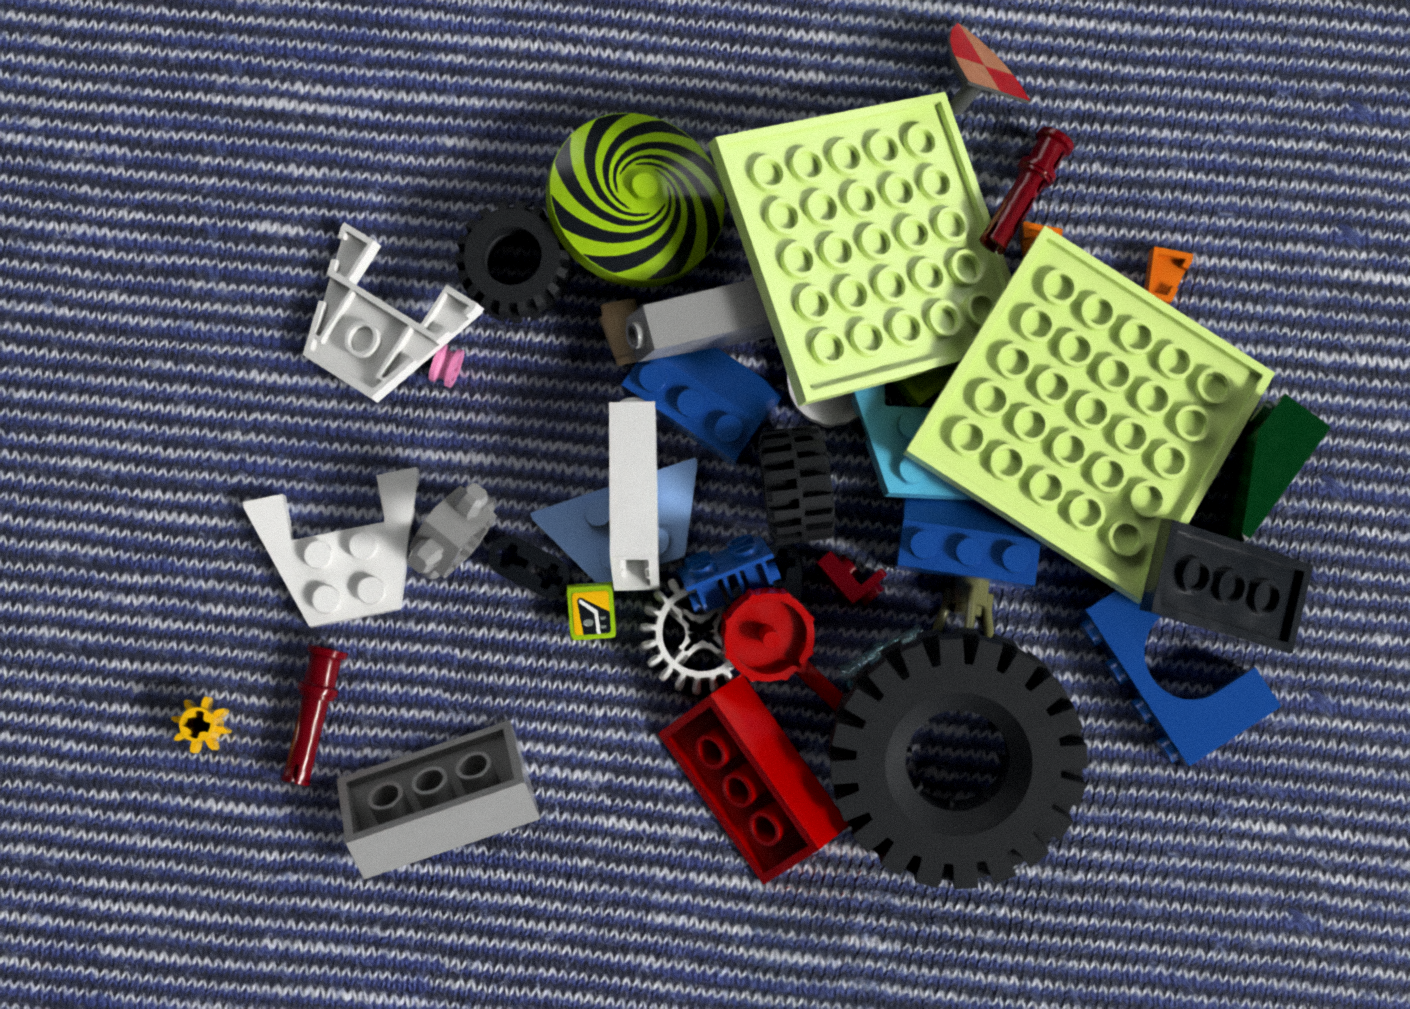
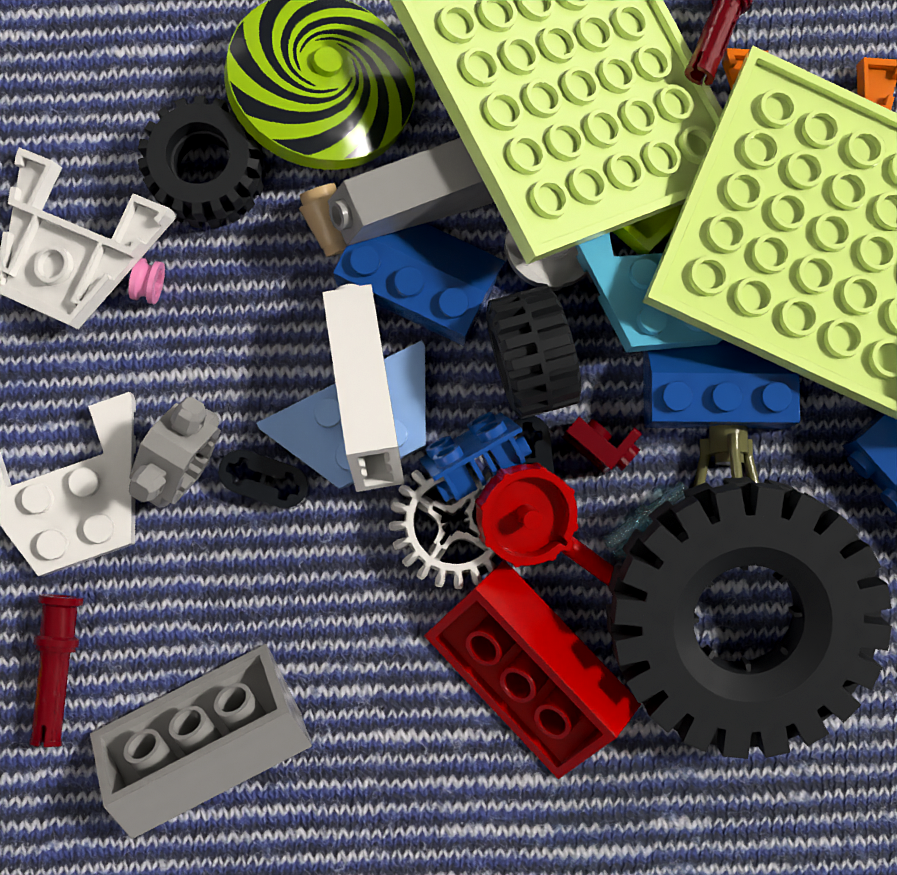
camera: 15 degrees left, 0 degrees up
slope [567,582,616,641] -> none

